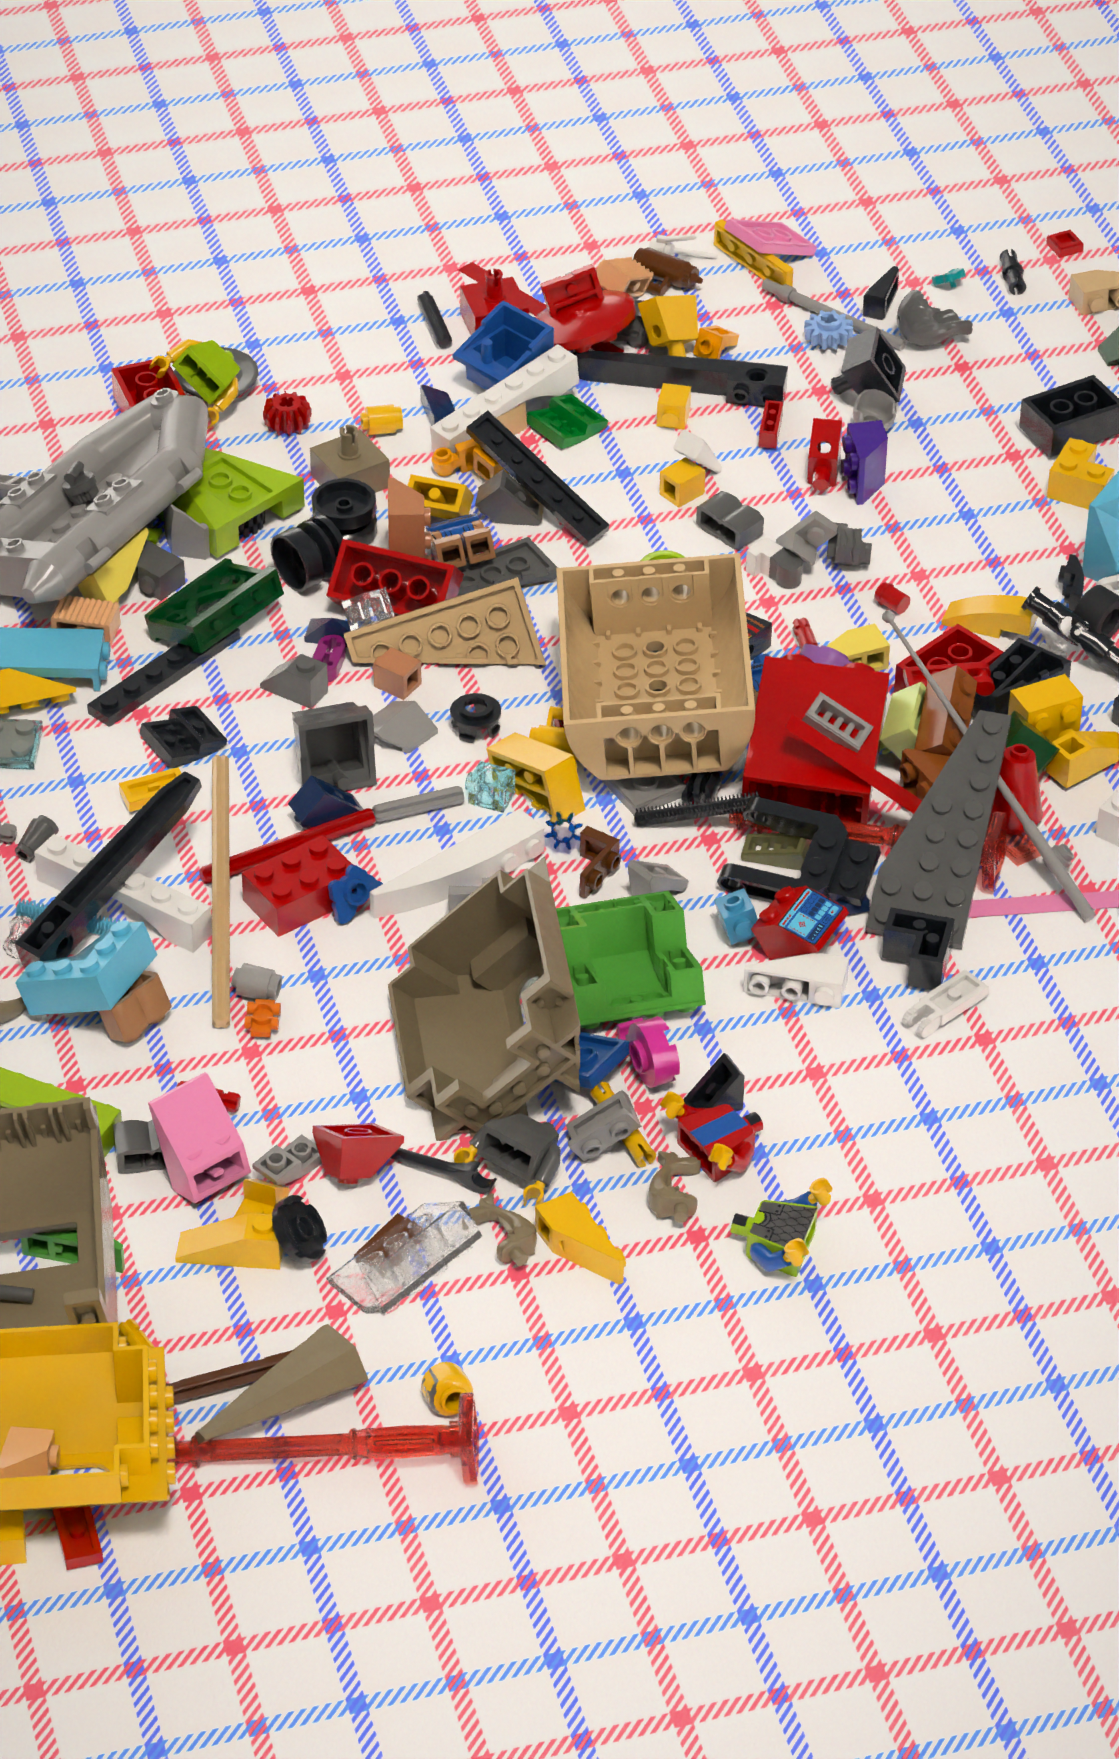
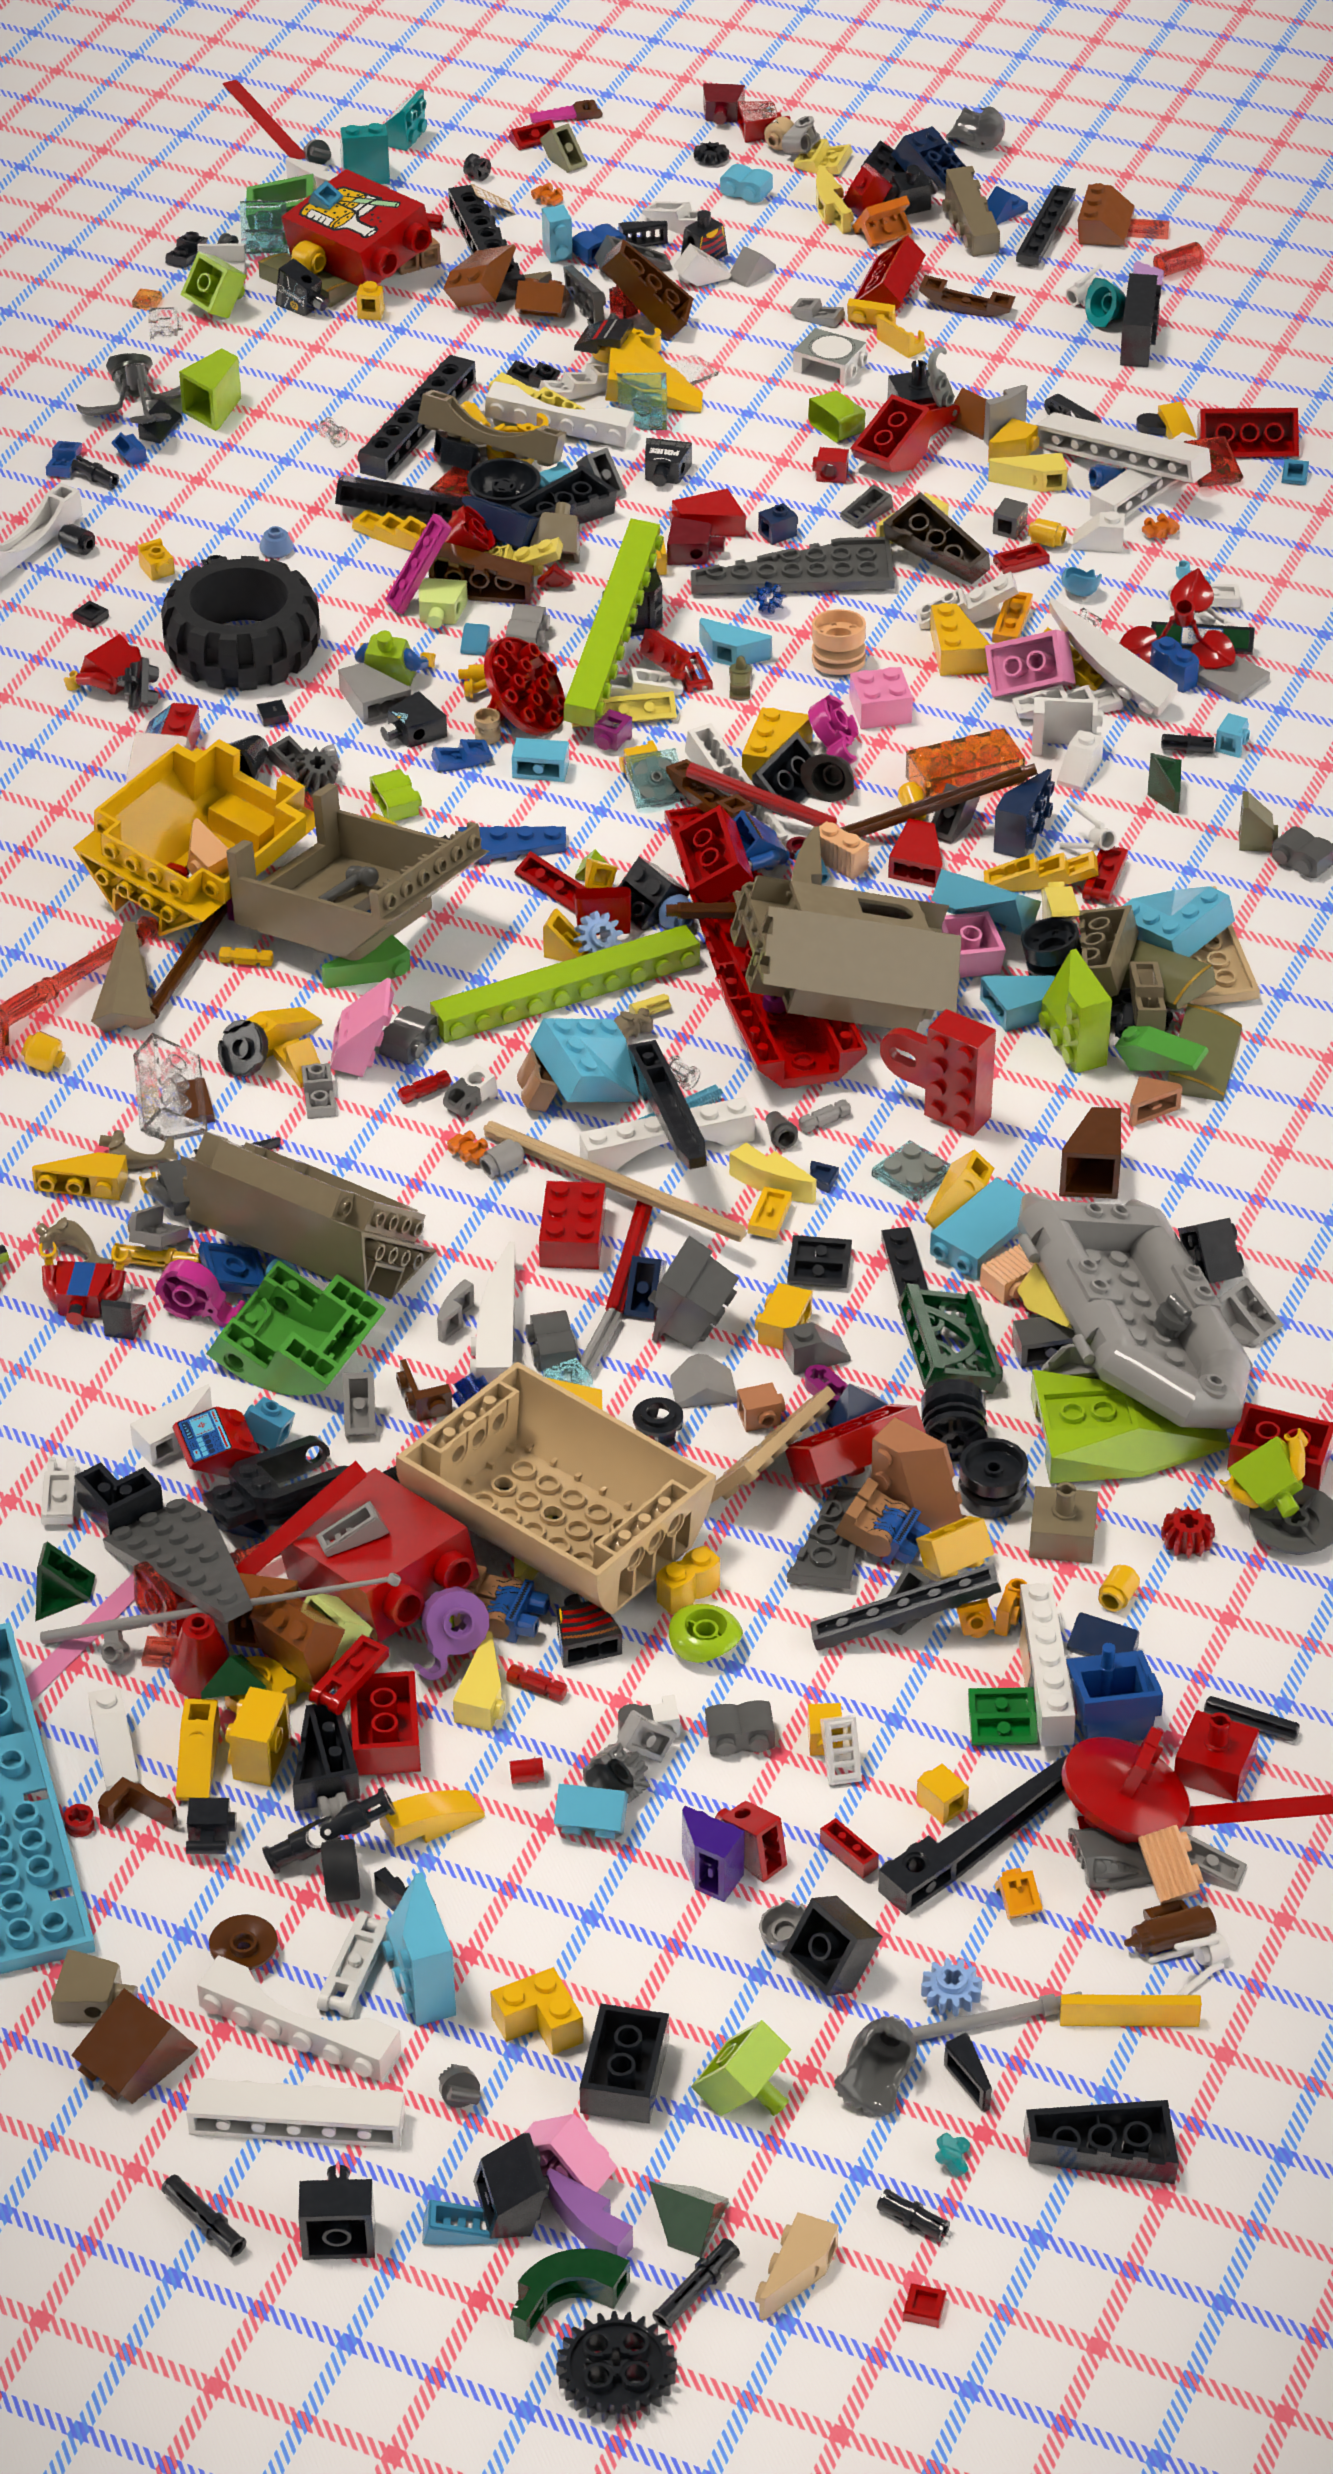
camera: 130 degrees right, 0 degrees up
red slope [312,1123,404,1184] -> none
blue animal [328,864,383,924] -> none
clear brick [342,587,395,631] -> none
yellow torso [638,295,699,357] -> none
bright pink tile [724,219,817,256] -> none
none -> dark green slope [35,1541,96,1622]
none -> leg [443,1064,498,1118]
none -> dark grey brick [525,1310,577,1371]
none -> medium azure brick [554,1783,628,1839]
none -> lime brick [691,2020,792,2117]
none -> light yellow slope [729,1142,817,1204]
none -> yellow brick [754,1282,813,1350]
none -> dark blue tile [810,1161,839,1193]
none -> black wedge [1023,2100,1179,2184]

